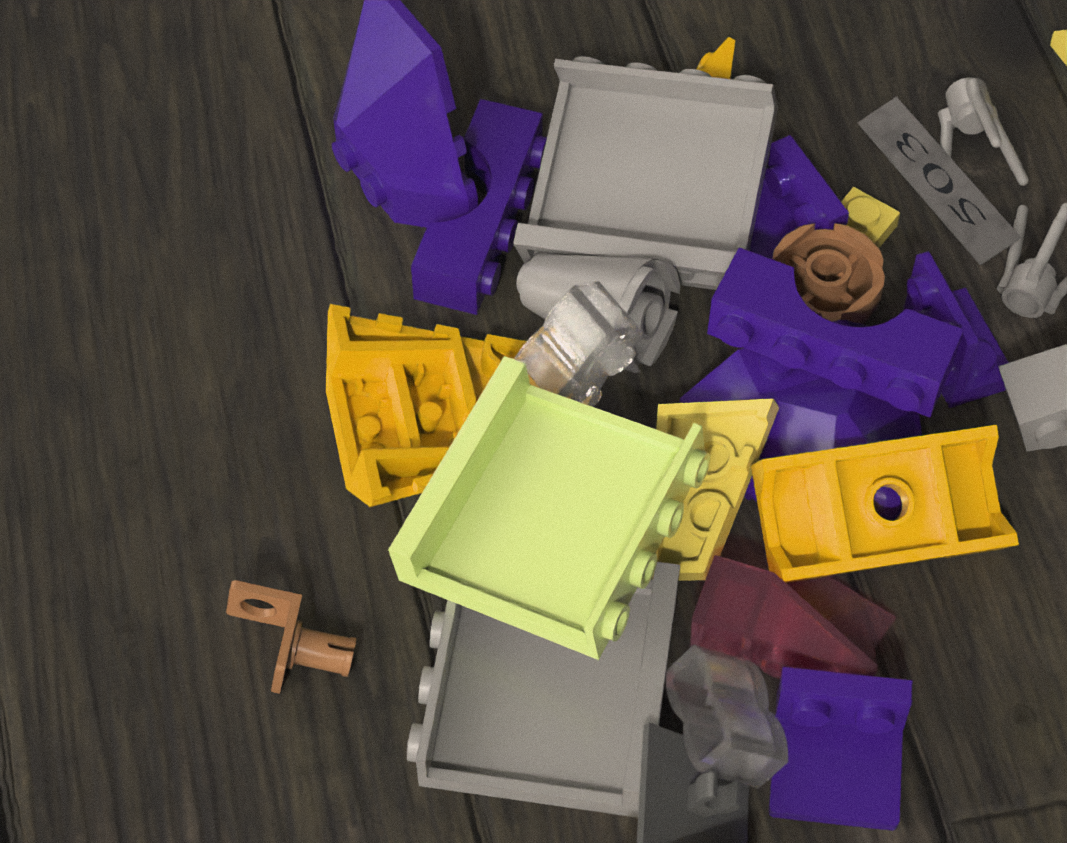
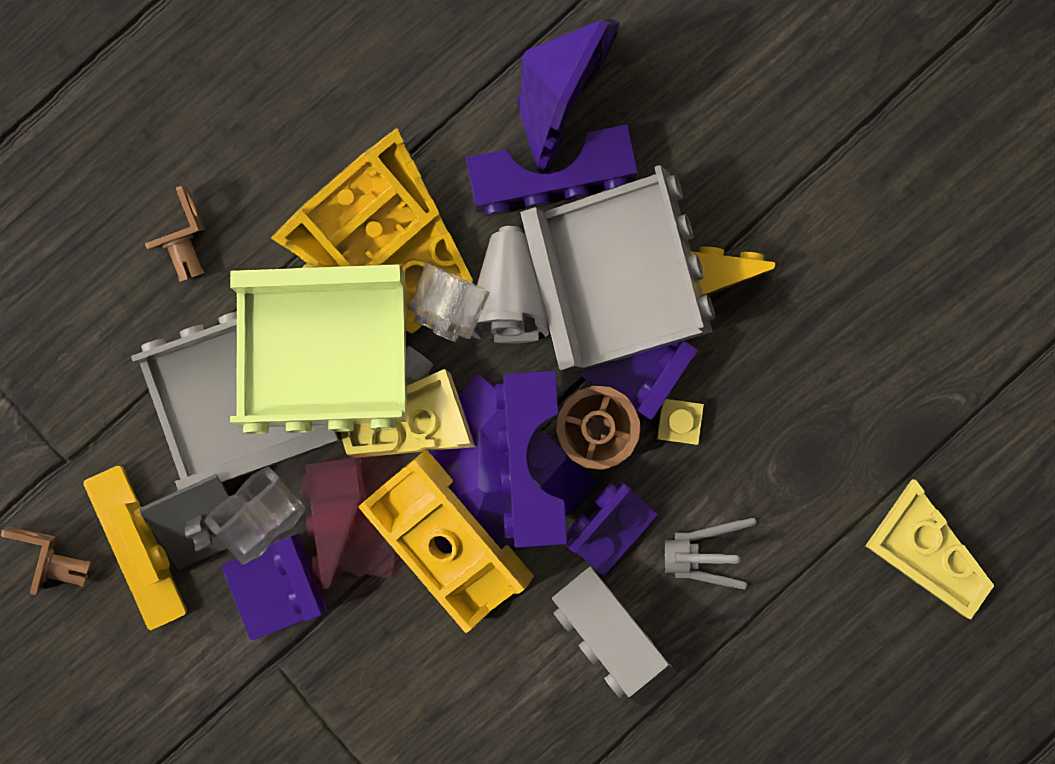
camera: 65 degrees right, 30 degrees up
flat silver sticker [857,96,1021,265] -> none
light grey plant [938,77,1029,186] -> none

